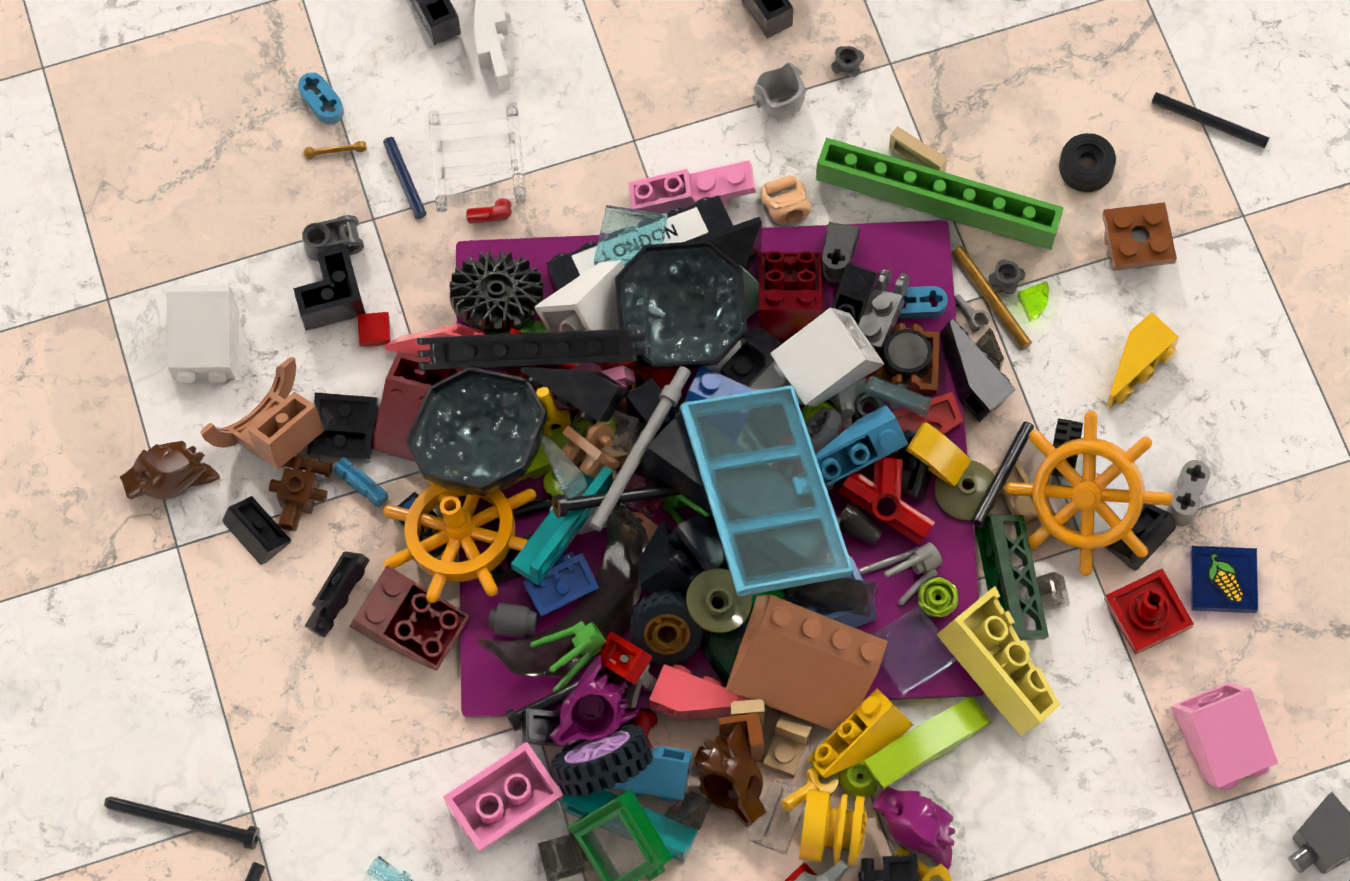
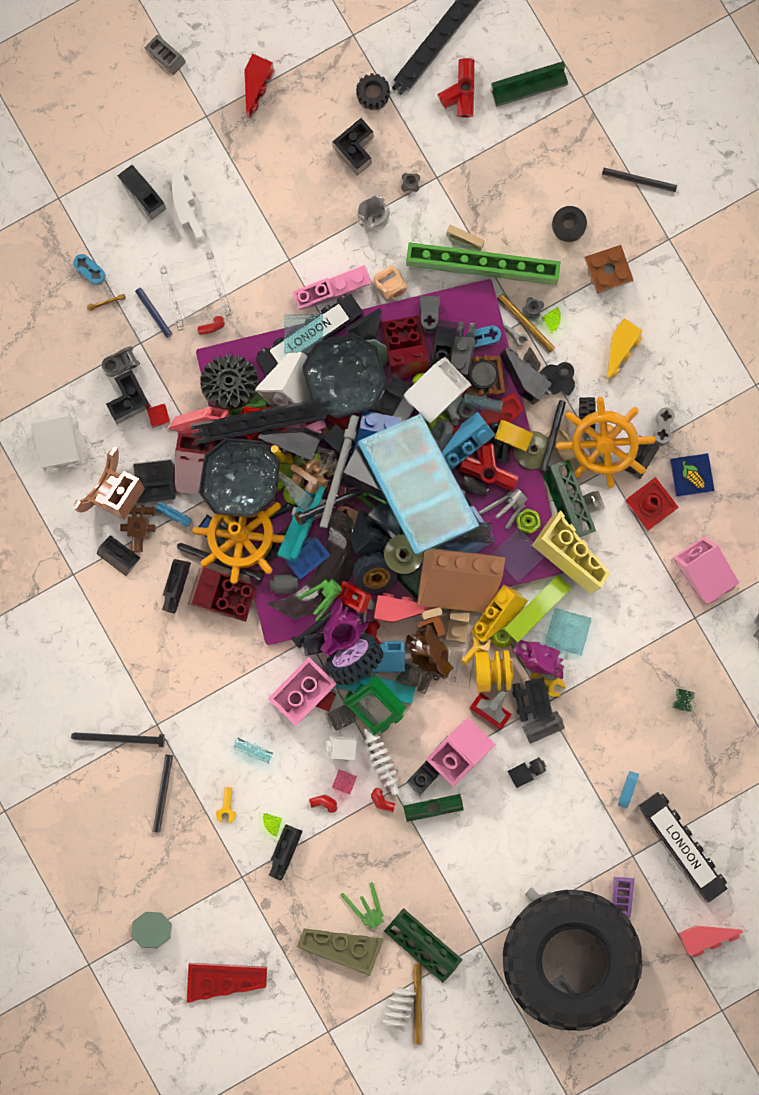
camera: 10 degrees left, 15 degrees up
reddish brown piece [120,441,220,500] -> none
none -> black bar [177,543,265,583]
none -> red tile [316,691,337,712]
none -> clear smoke arm [417,672,440,694]
none -> black plate [540,362,575,396]
none -> clear light blue tile [544,608,592,656]

